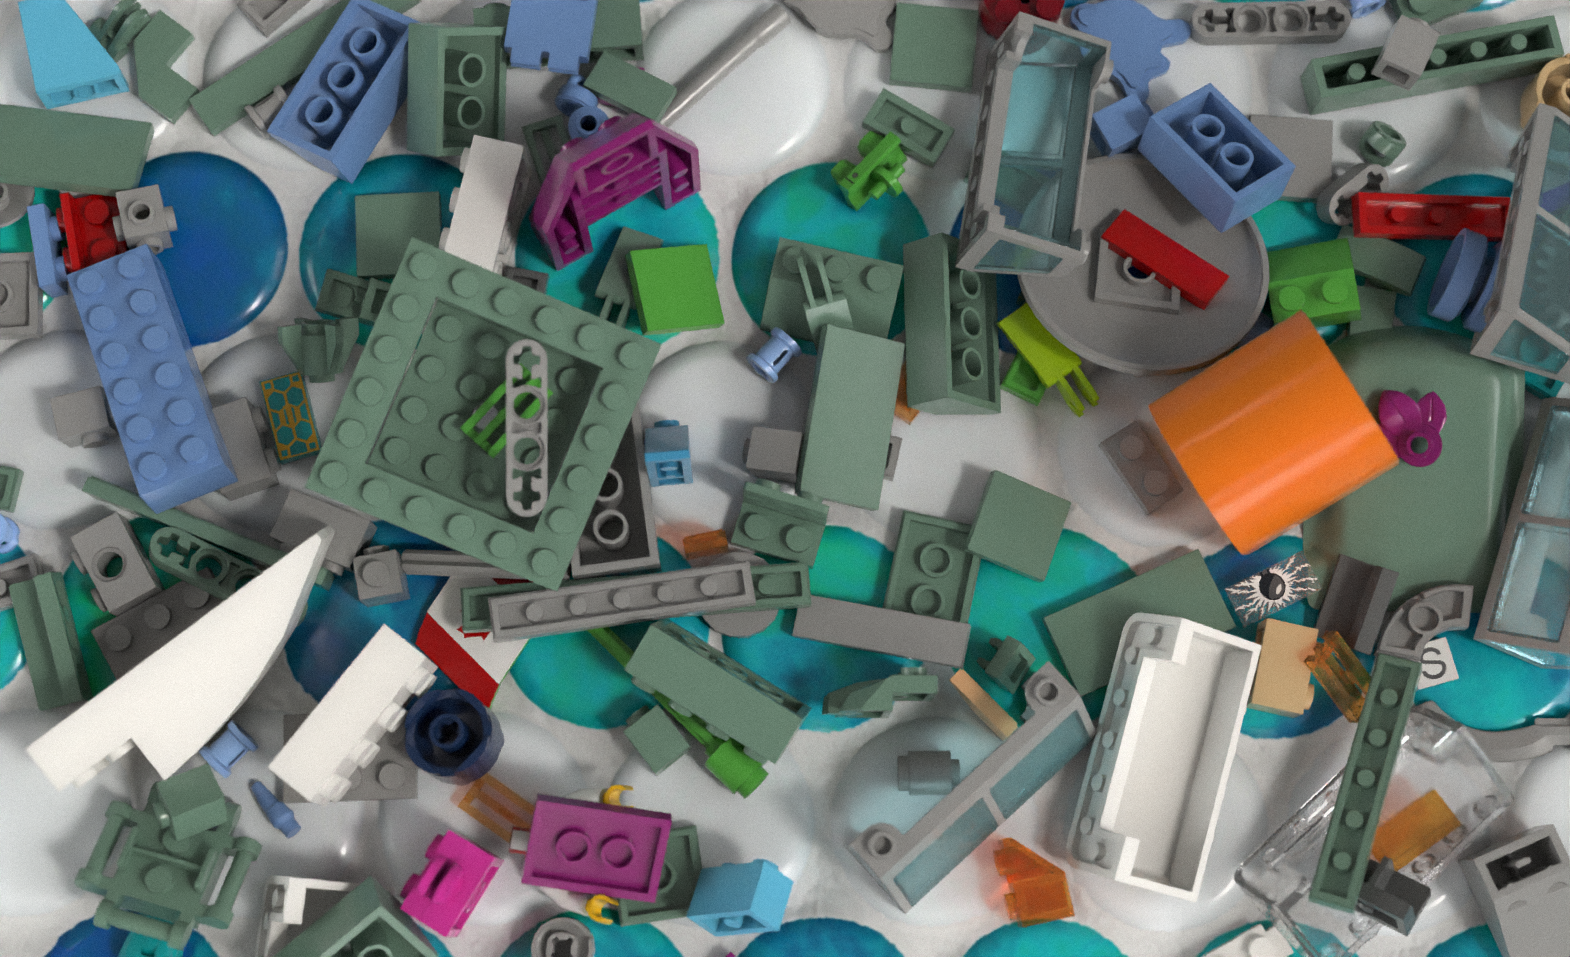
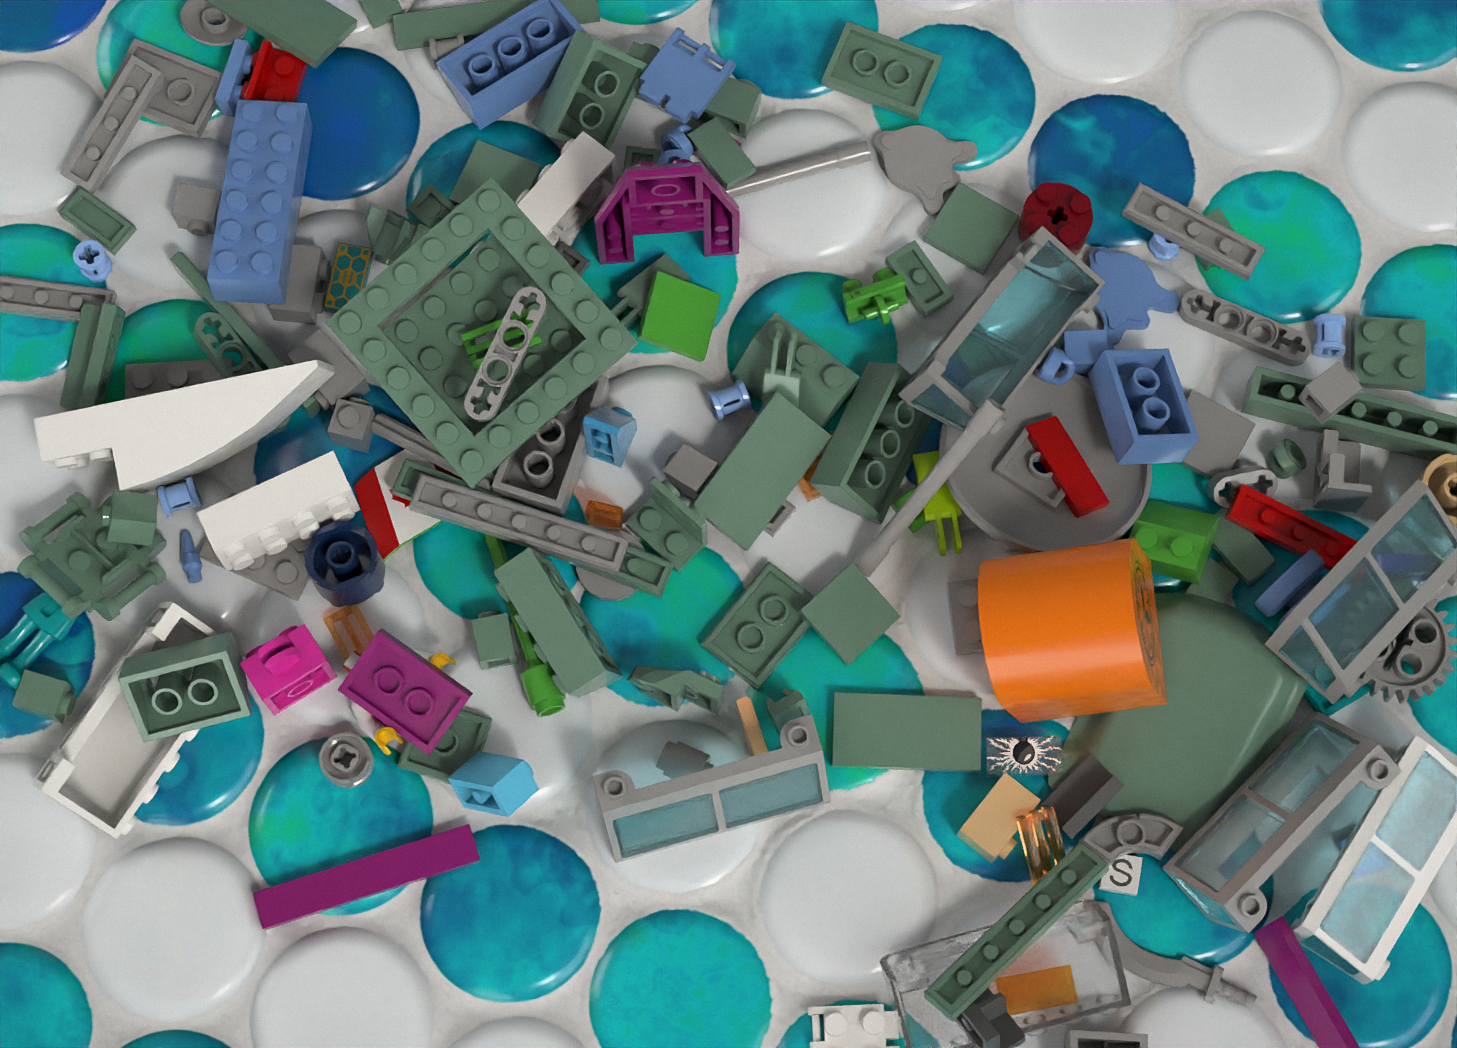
camera: 30 degrees right, 5 degrees down
light grey brick [70,512,165,616] -> none
light grey brick [112,184,178,255] -> none
light grey tile [792,595,971,669] -> none
clear orange slope [993,837,1075,928] -> none
white windscreen [1066,612,1262,902] -> none
magenta plate [1378,390,1447,467] -> none
none -> light grey piece [853,397,1005,577]
none -> medium blue tile [1036,347,1075,385]
none -> light grey panel [1313,429,1372,513]

